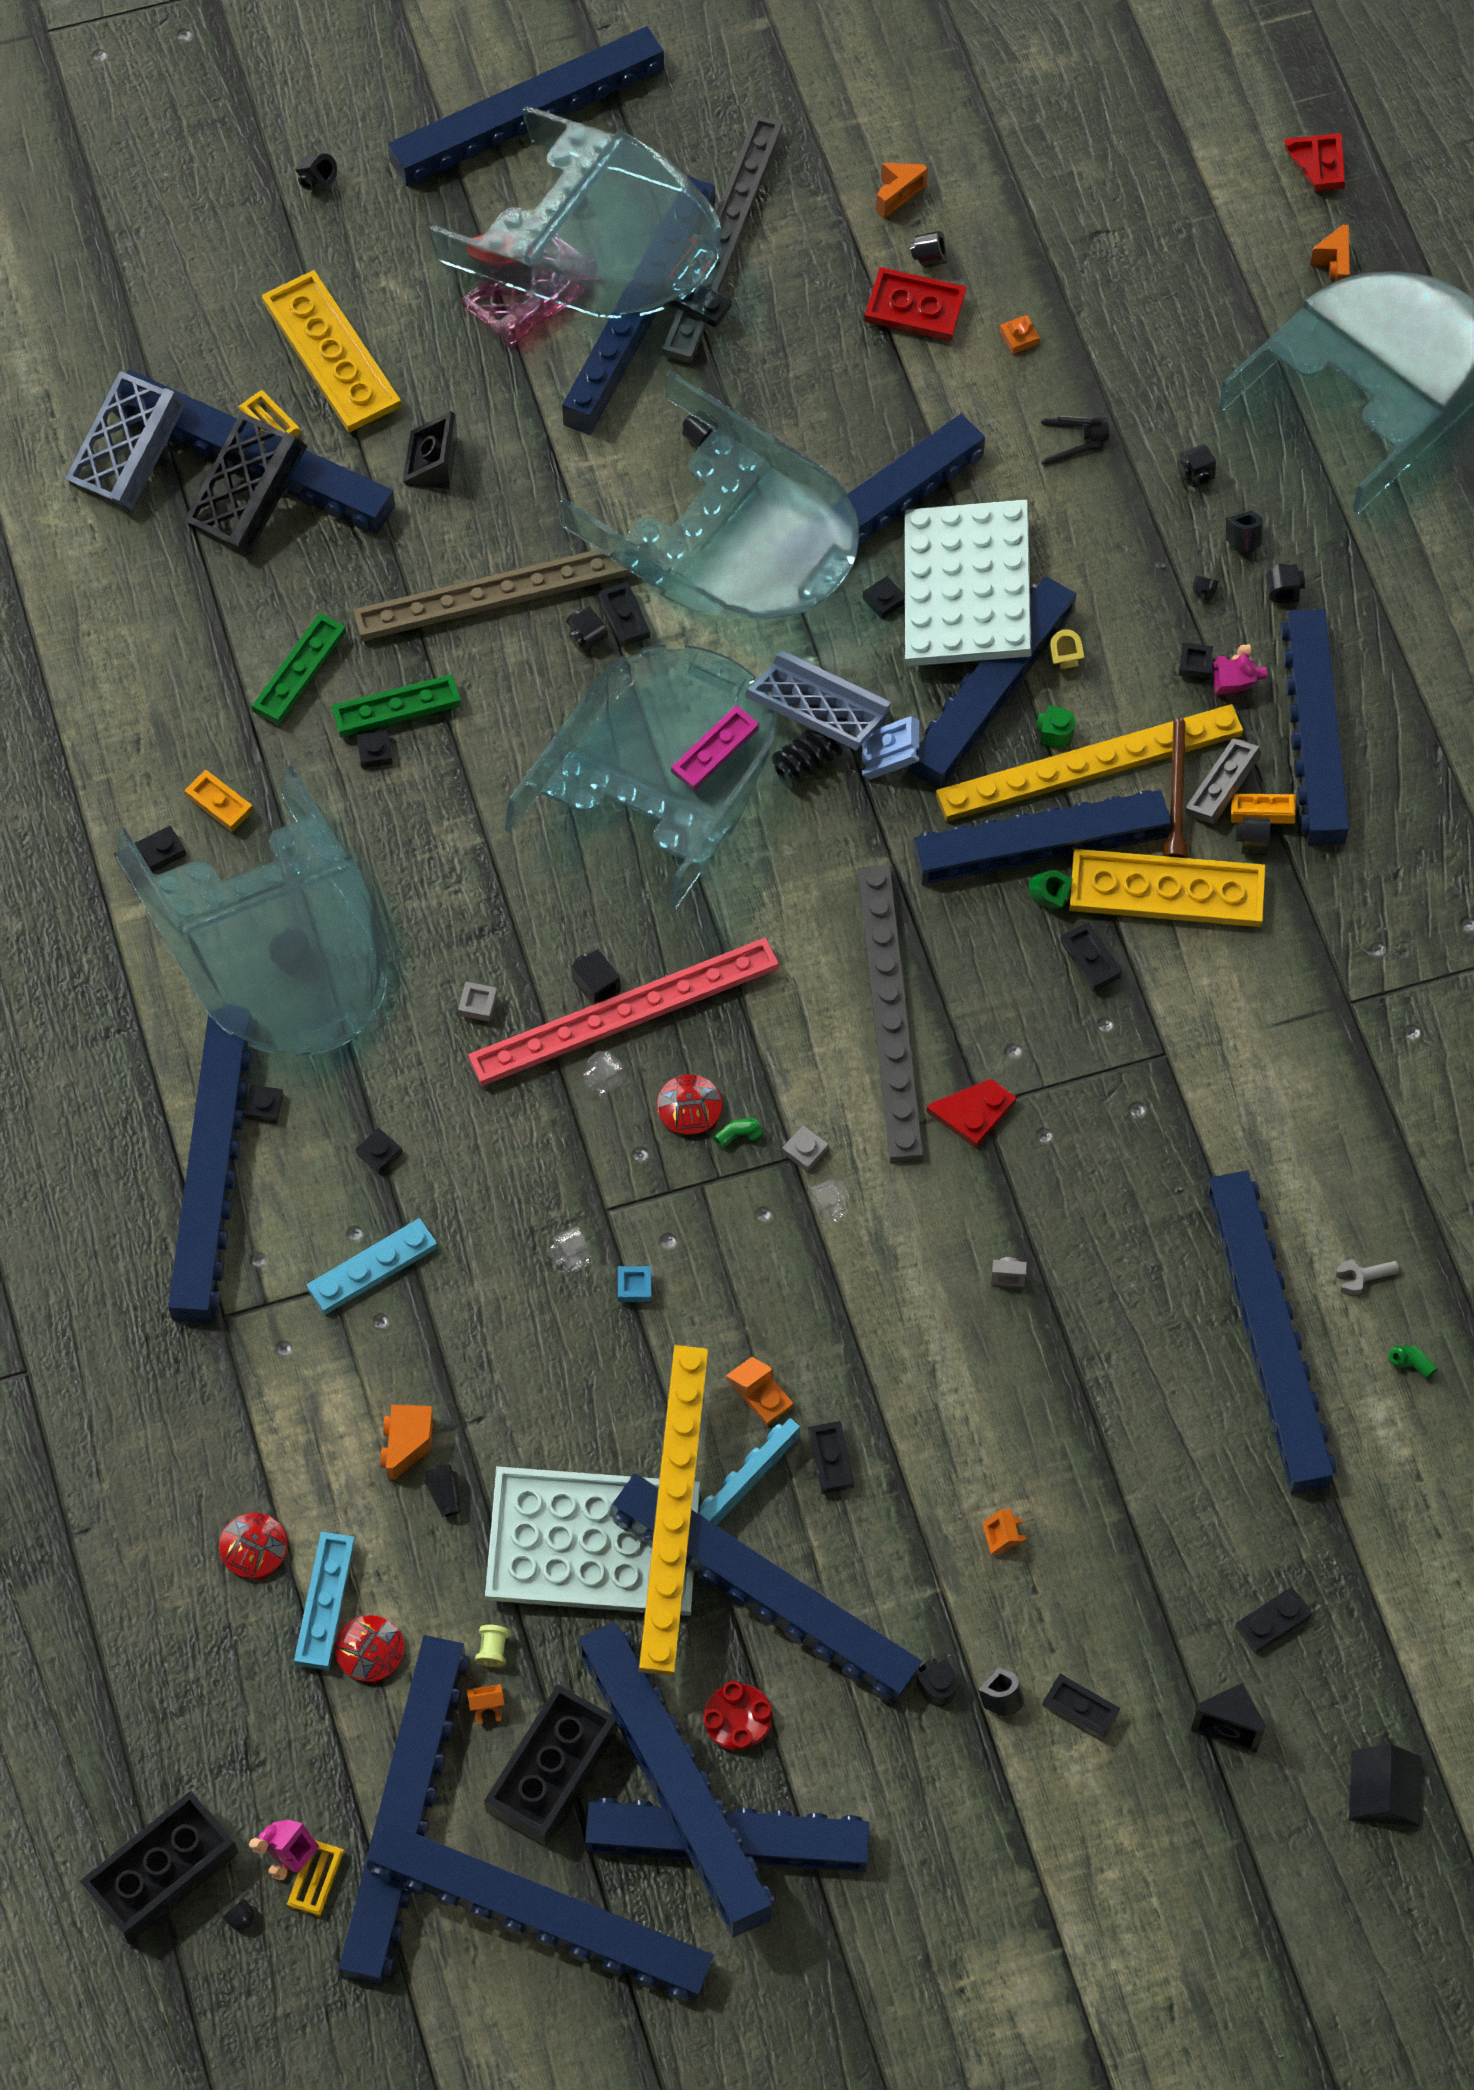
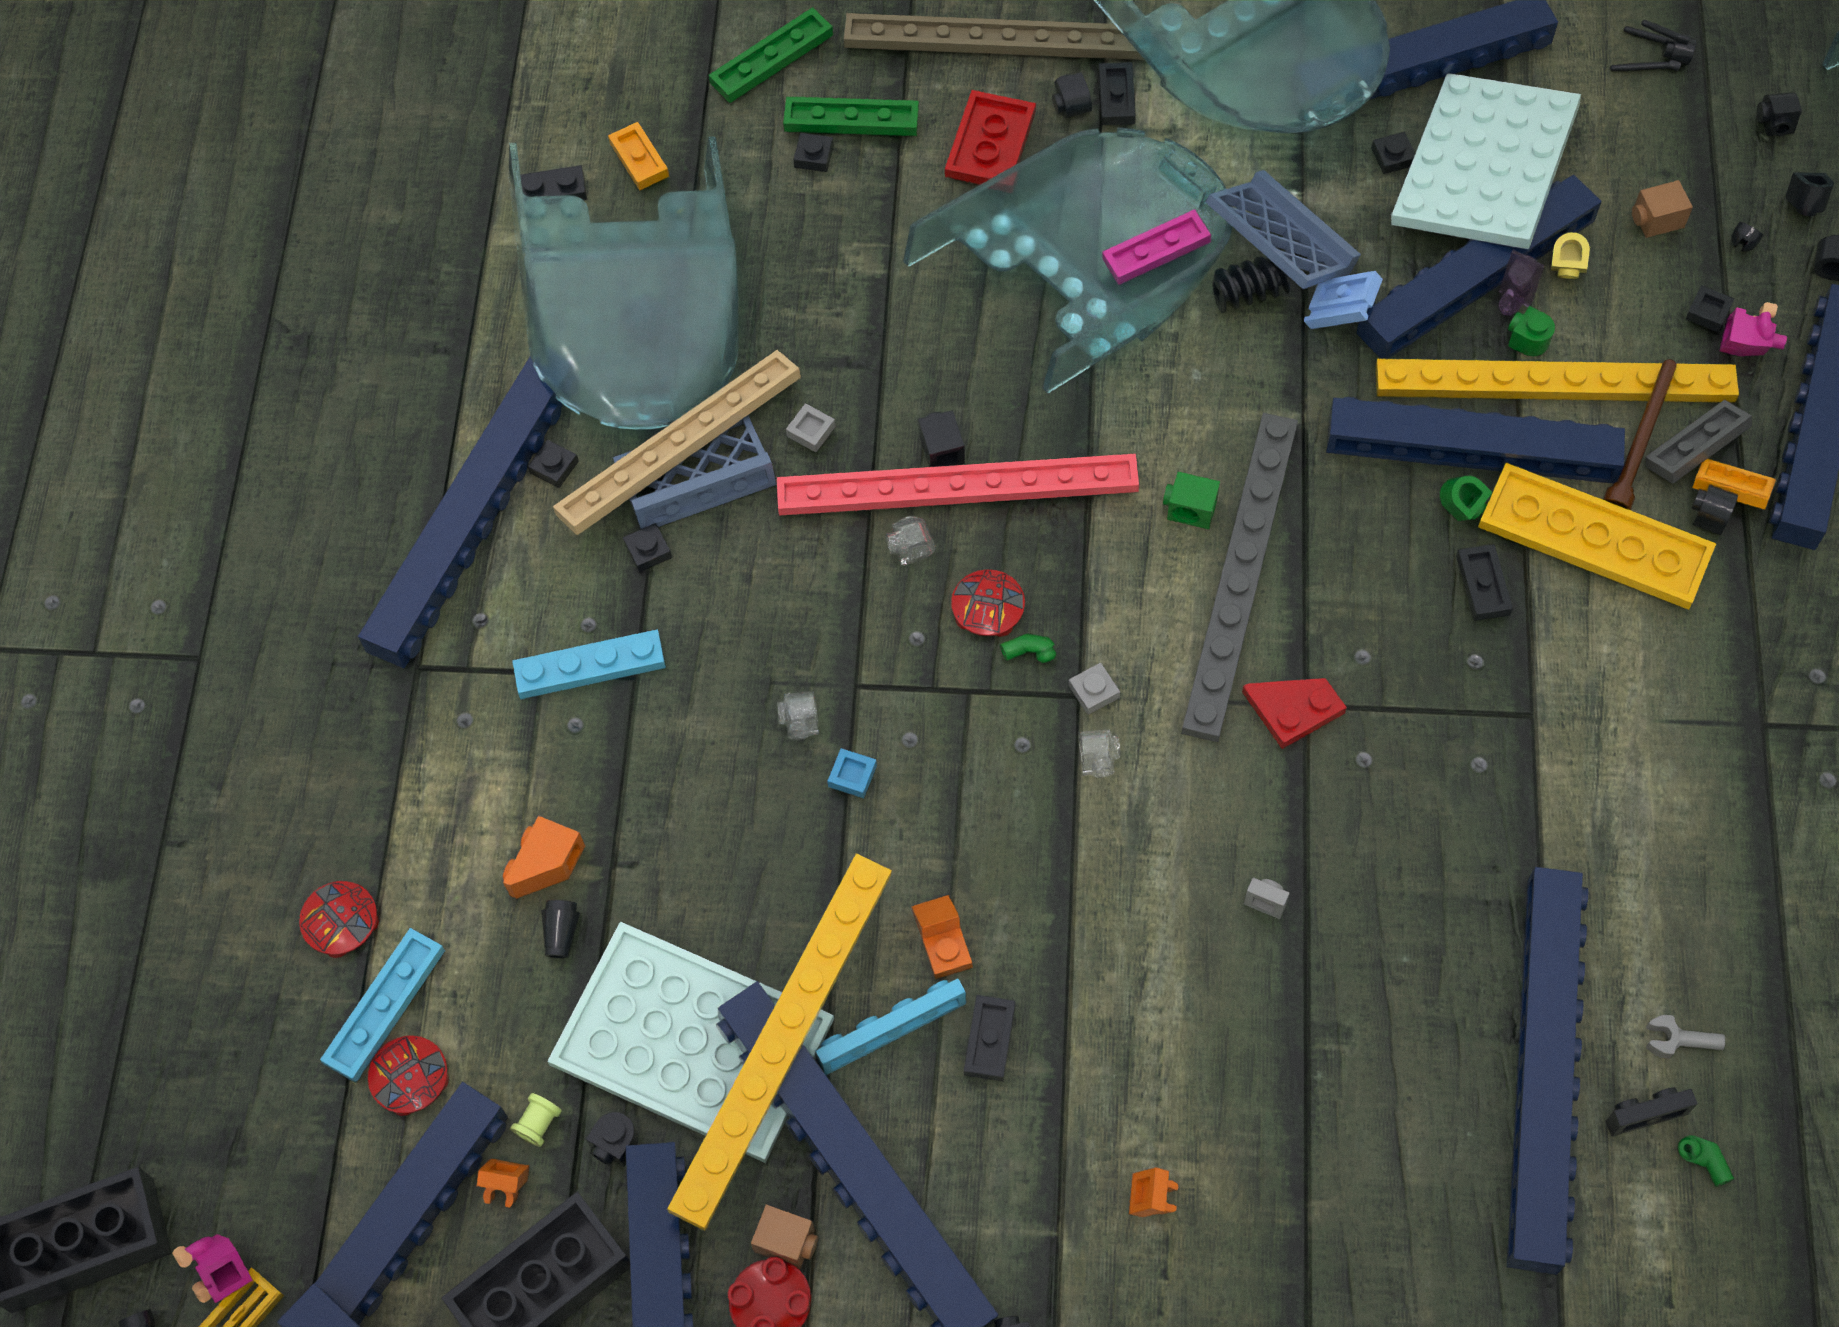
camera: 25 degrees right, 0 degrees up
none -> tan plate [553,350,801,535]
none -> black plate [586,1112,638,1167]
none -> sand blue fence [613,415,777,529]
none -> medium nougat brick [751,1205,818,1269]
none -> red plate [945,90,1036,191]
none -> green brick [1163,472,1220,529]
none -> clear purple hinge [1498,250,1545,316]
none -> black plate [1605,1087,1698,1137]
none -> medium nougat brick [1632,180,1693,238]

